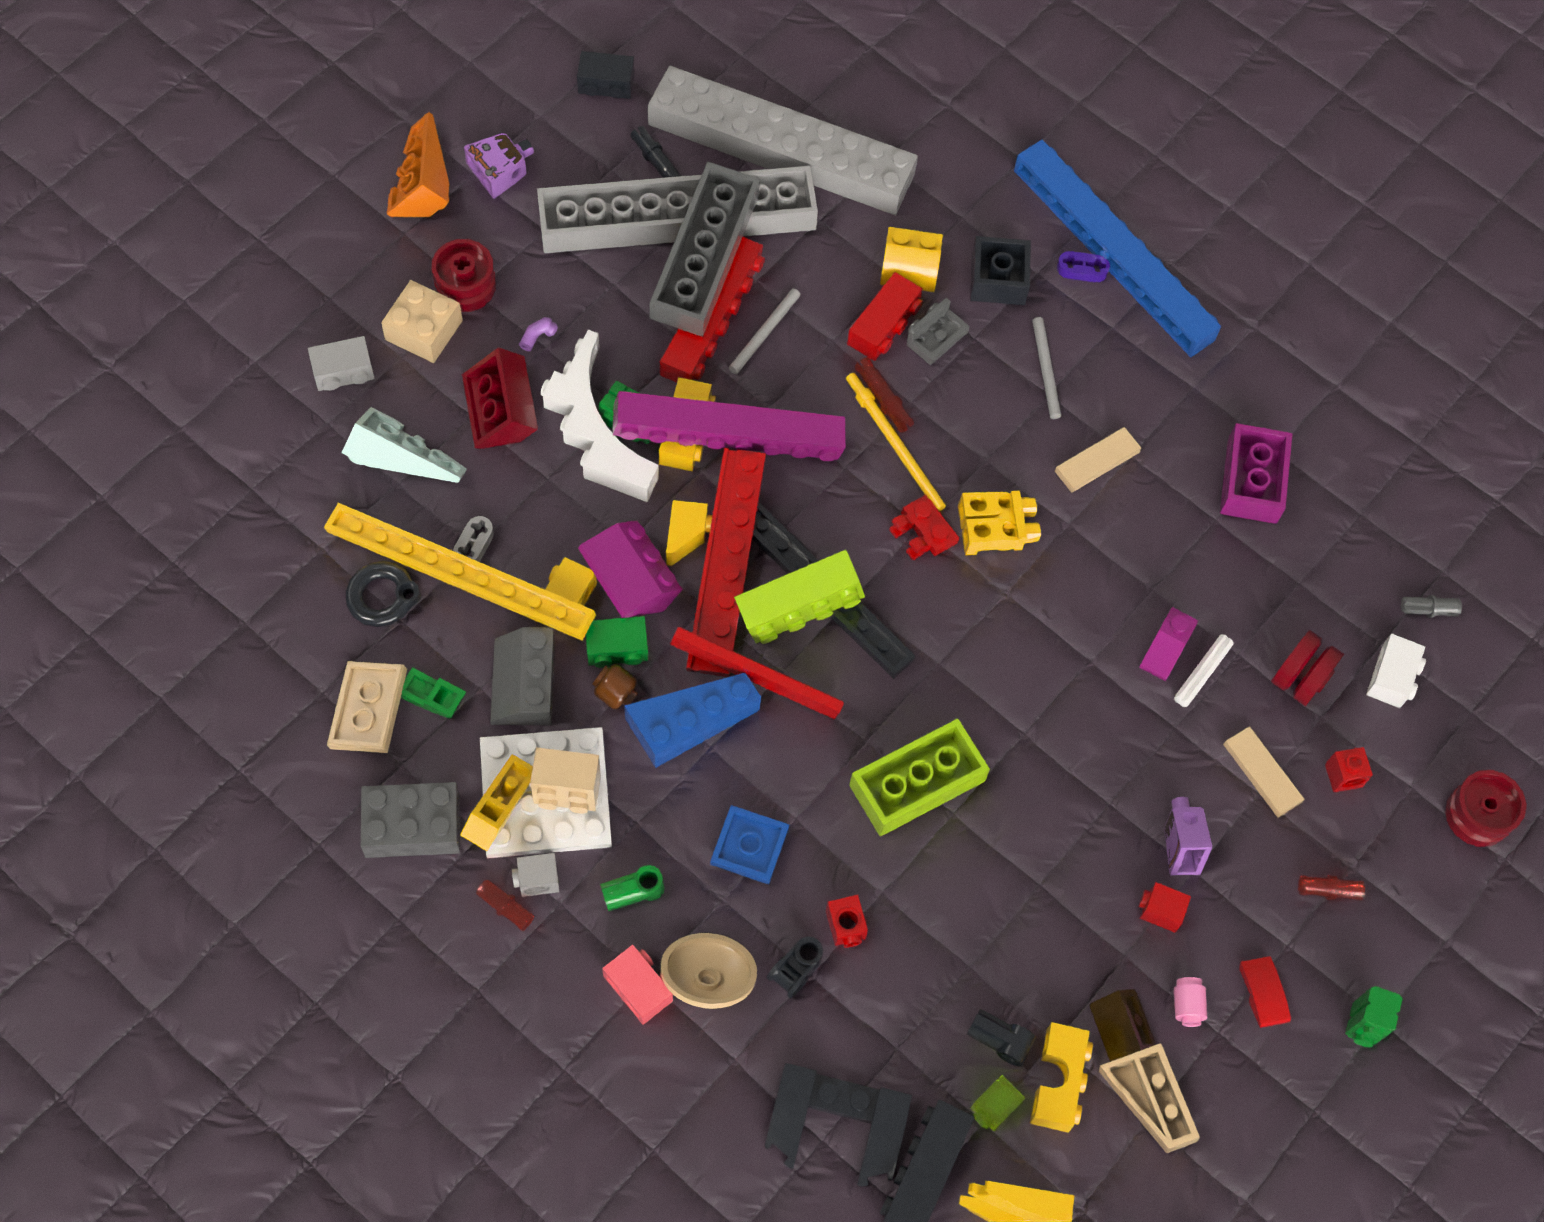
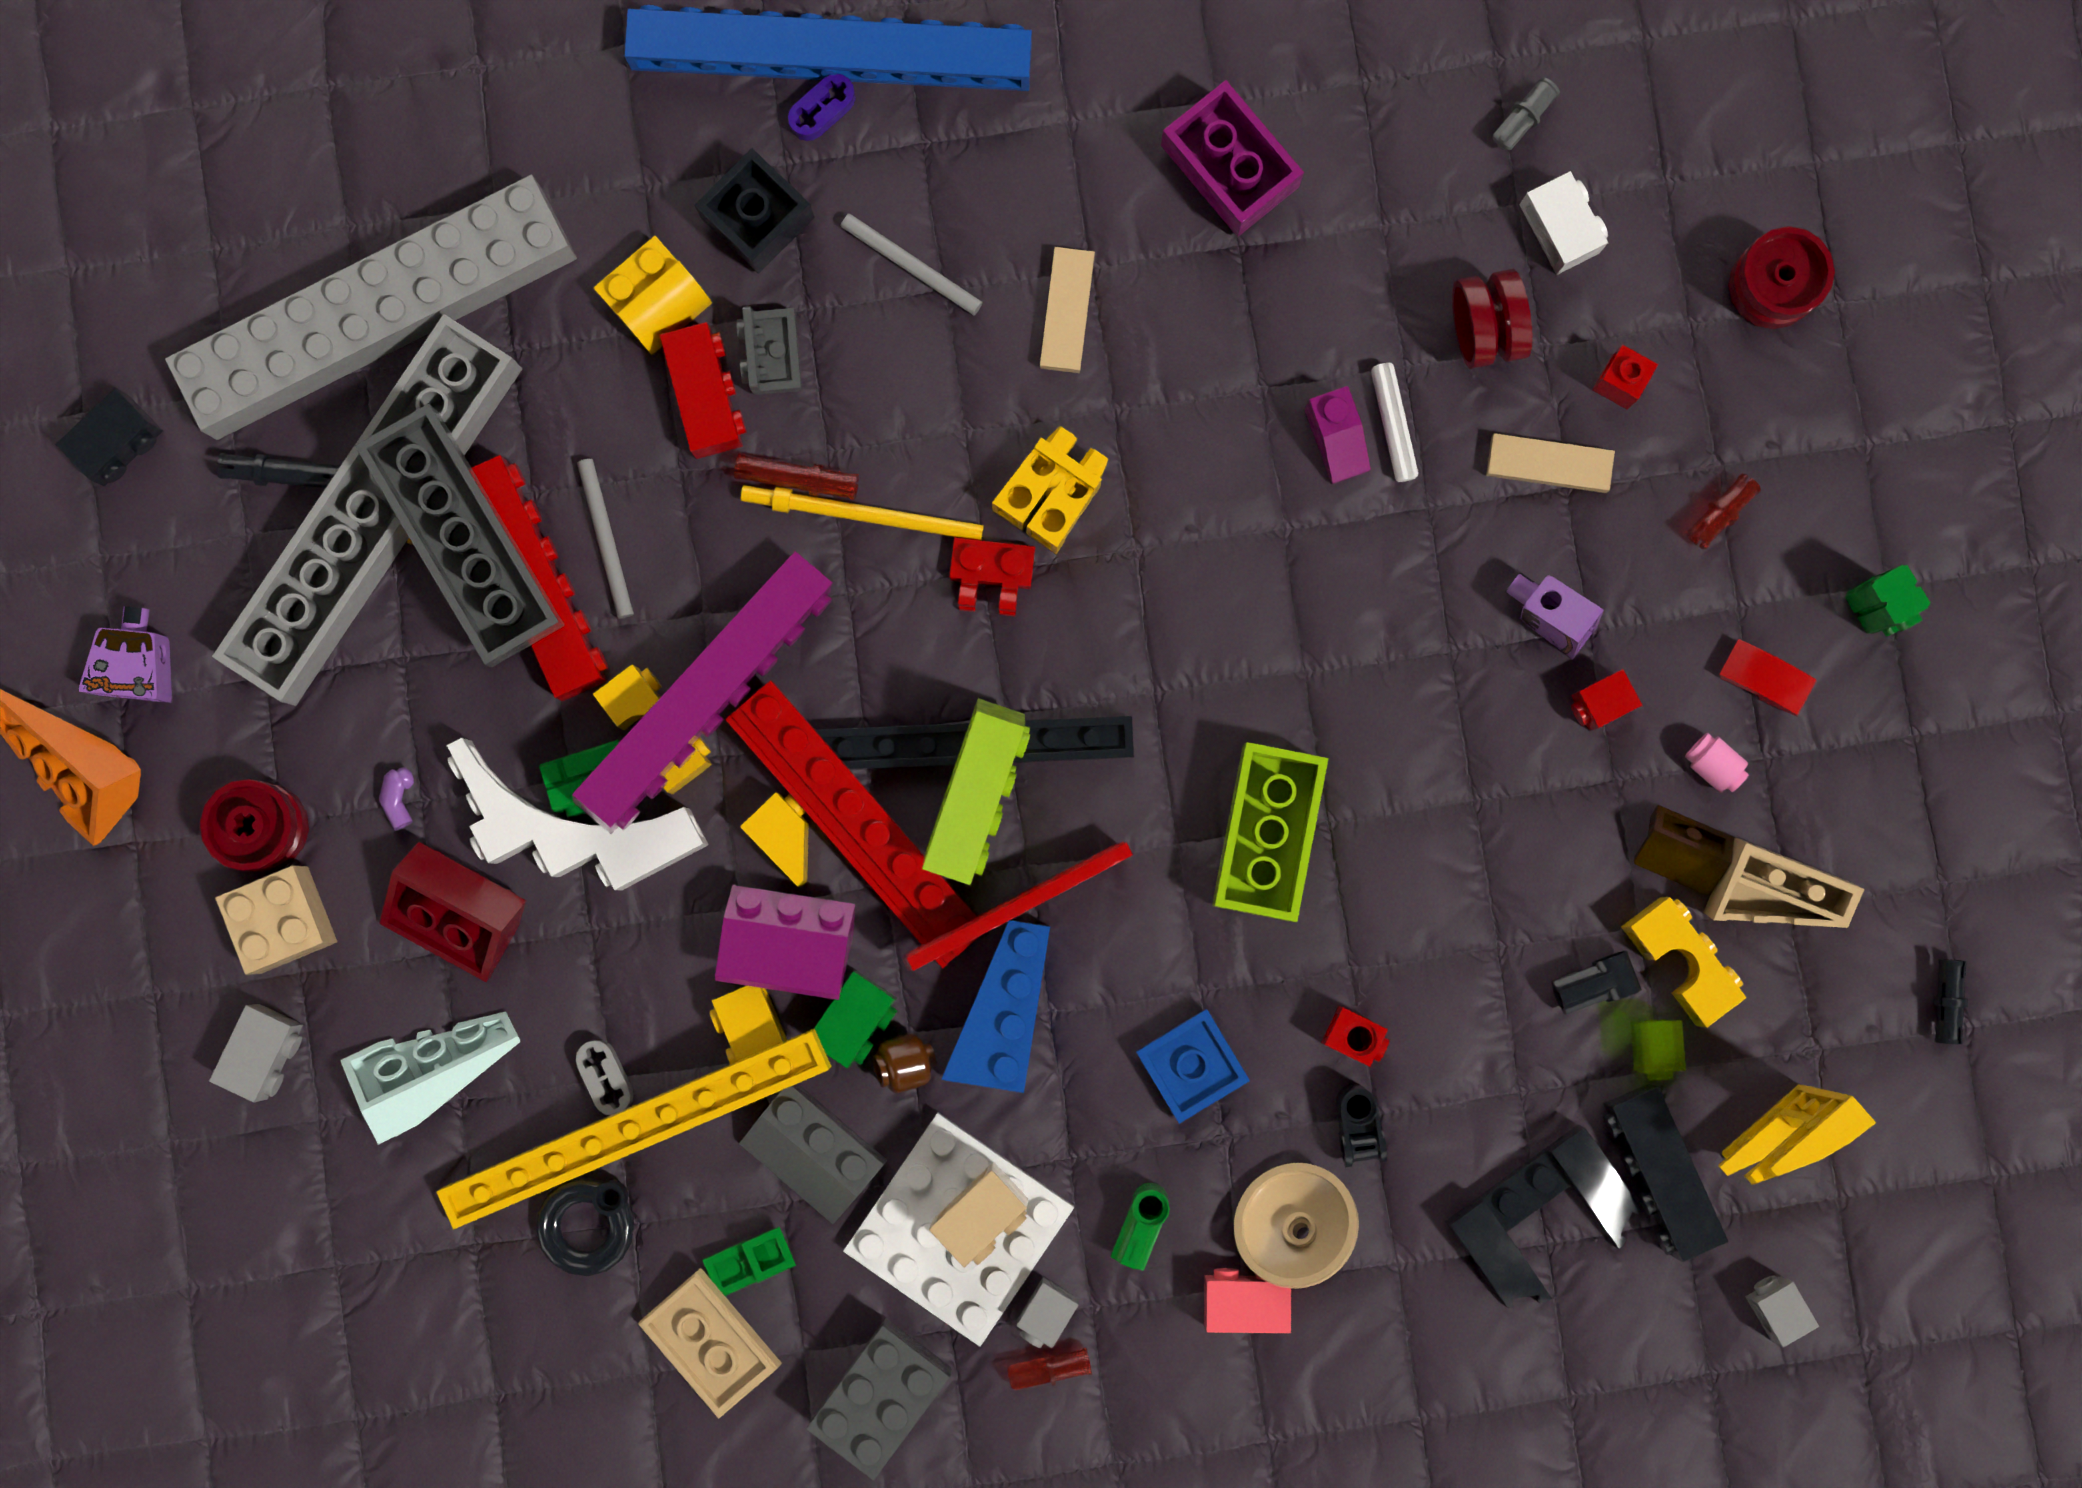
camera: 40 degrees left, 20 degrees up
yellow slope [460,754,533,851] -> none

